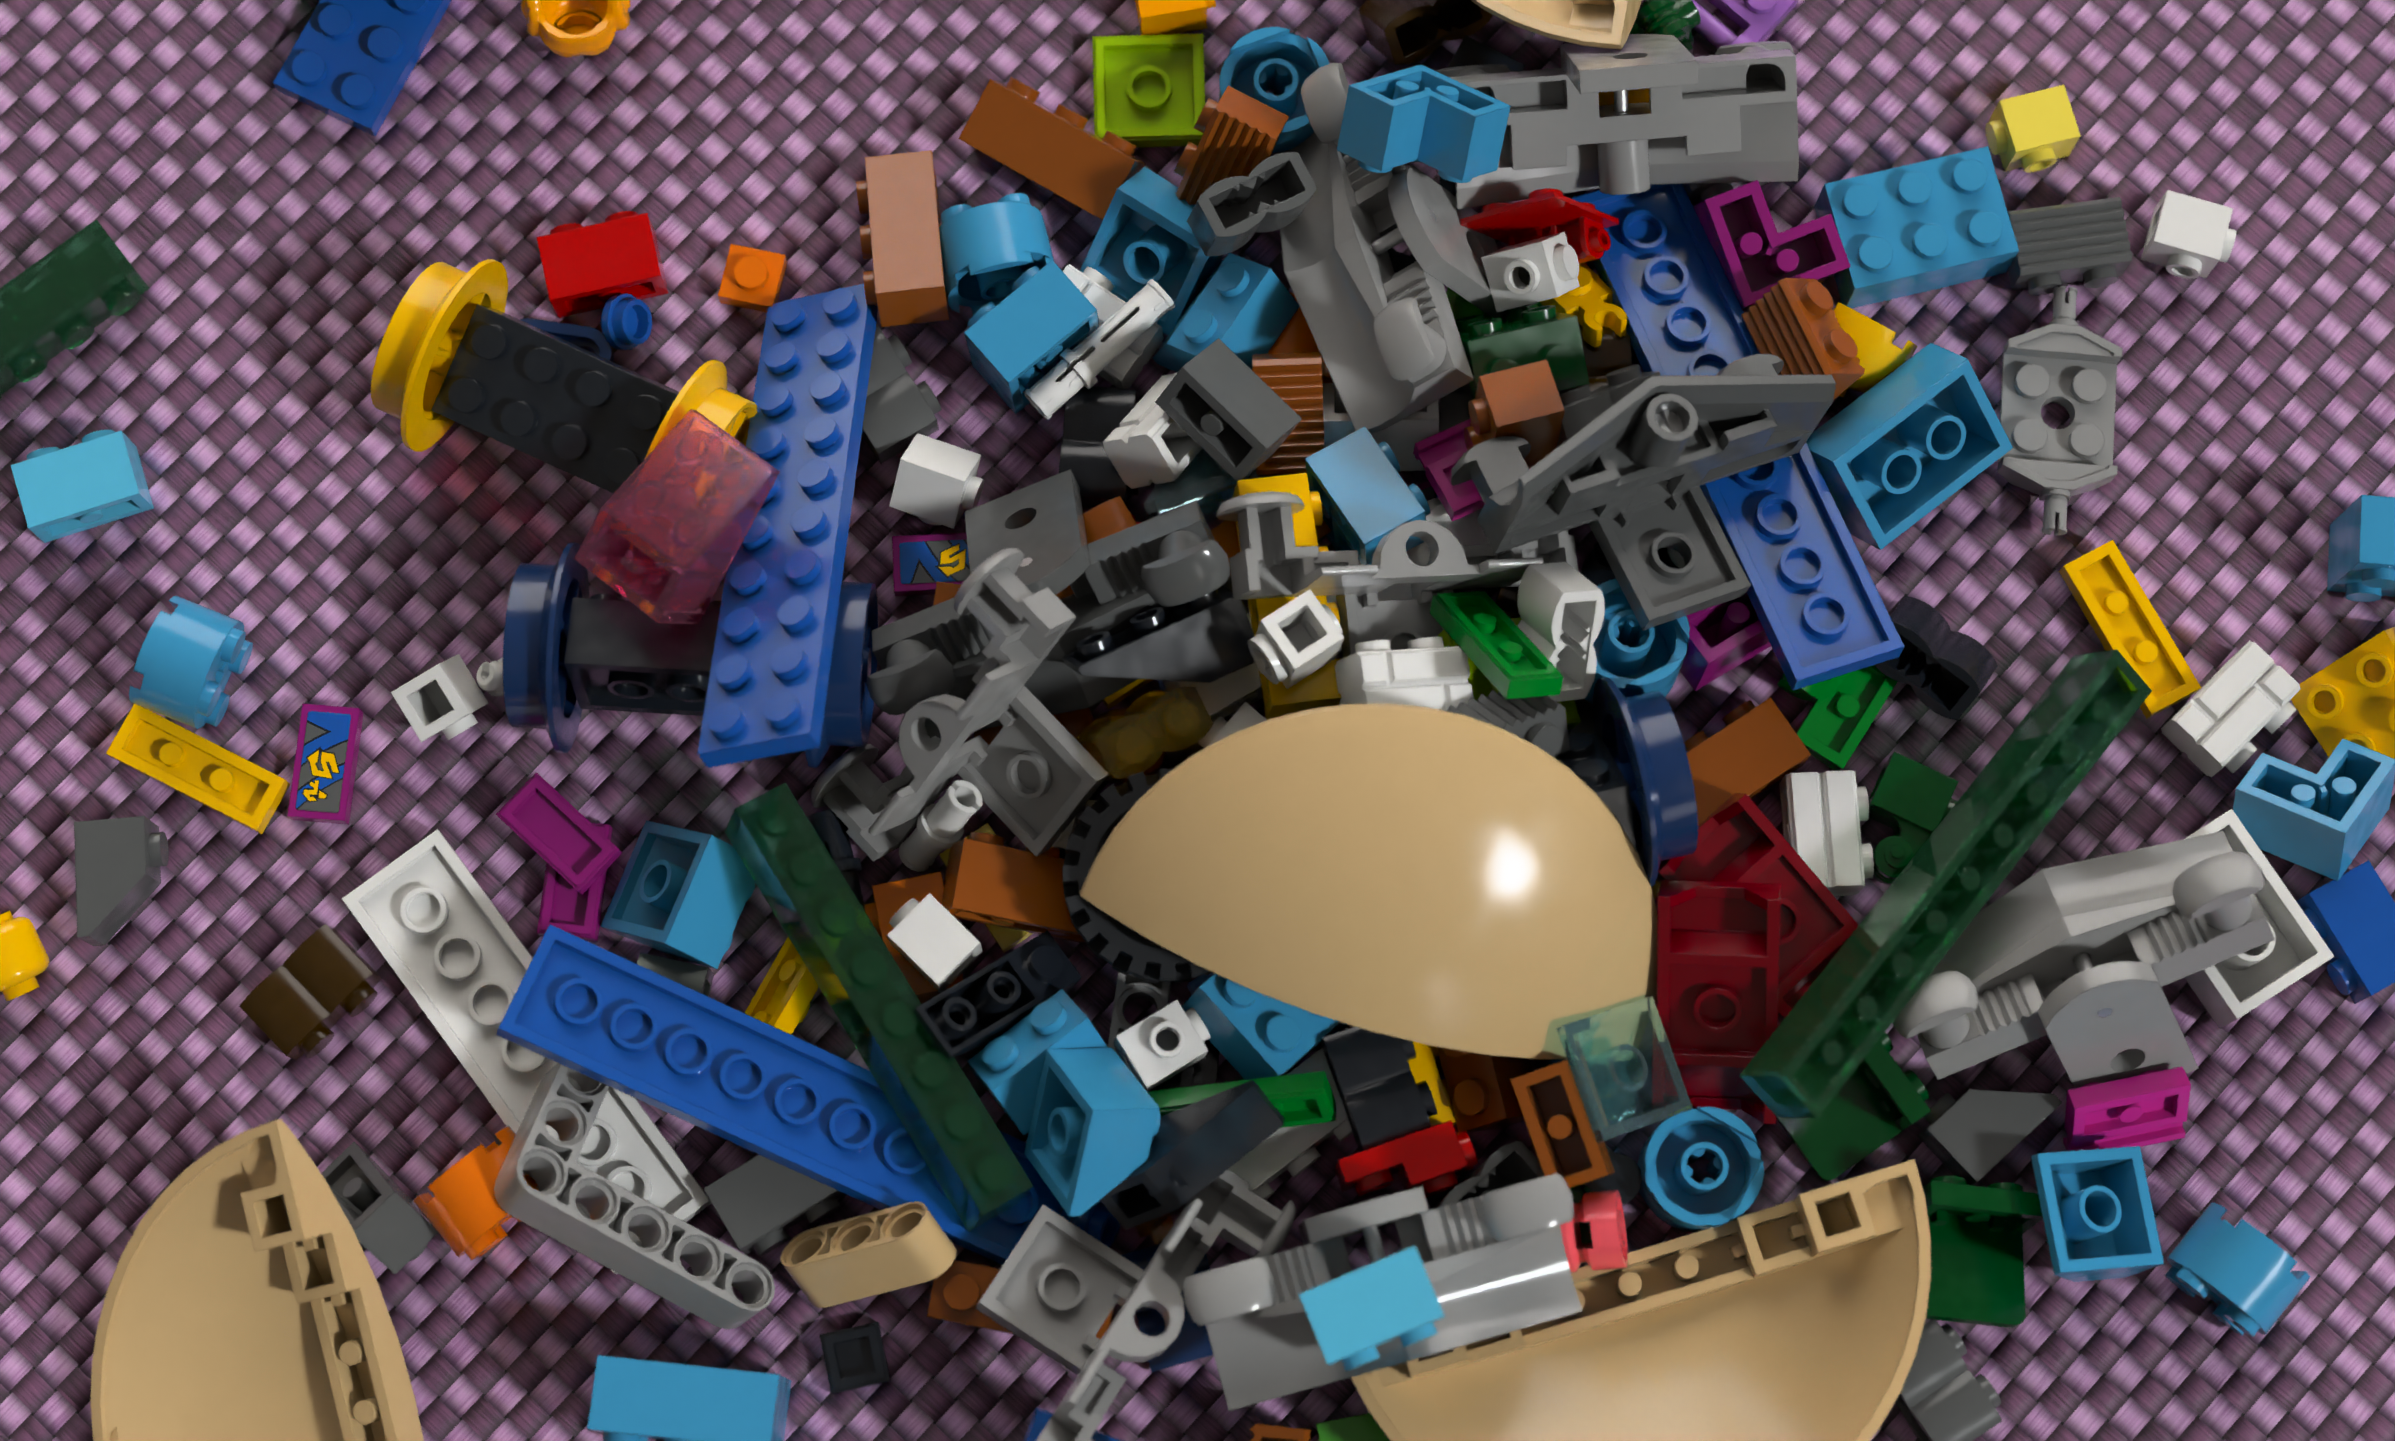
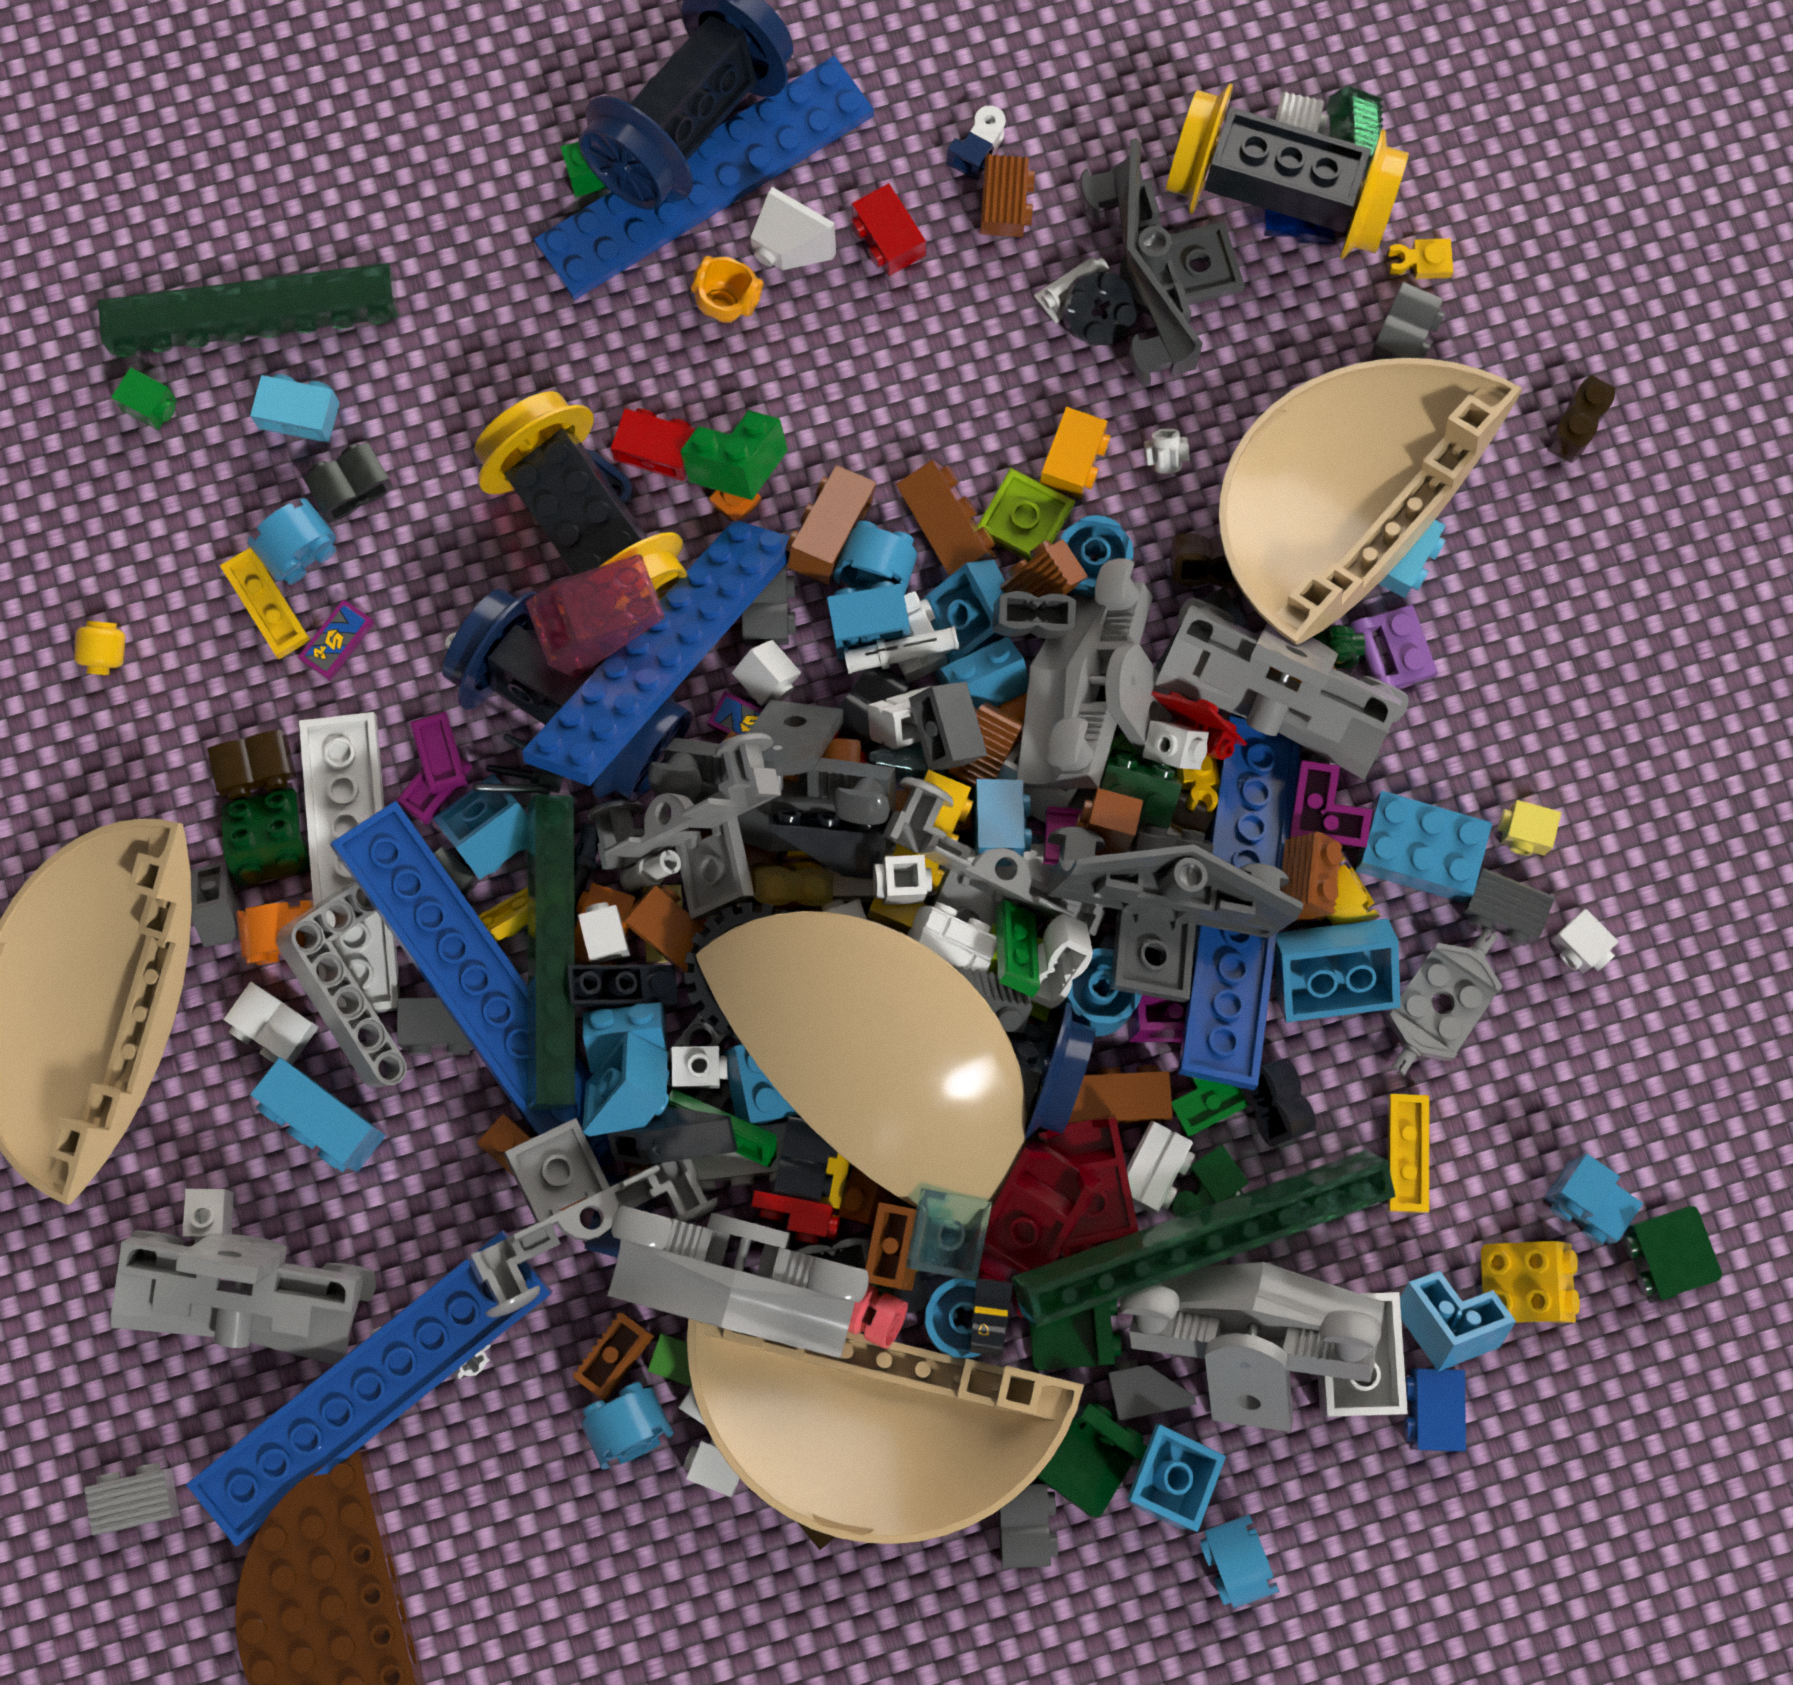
camera: 30 degrees right, 0 degrees up
dark grey slope [74,816,169,946] -> none
white brick [391,654,488,742] -> none
blue plate [600,294,652,350] -> none
tan beam [780,1201,957,1308] -> none
black tile [820,1322,891,1394] -> none
medium azure brick [1299,1246,1446,1372] -> none
dark azure brick [1337,64,1511,183] -> none
dark pink plate [2063,1066,2191,1151] -> none
white brick [2161,641,2301,777] -> none
none -> dark green bracket [221,788,311,887]
none -> white brick [224,981,319,1065]
none -> pearl dark grey brick [303,443,393,523]
none -> black plant [472,733,563,796]
none -> green brick [680,410,788,500]
none -> black leg [970,1277,1013,1357]

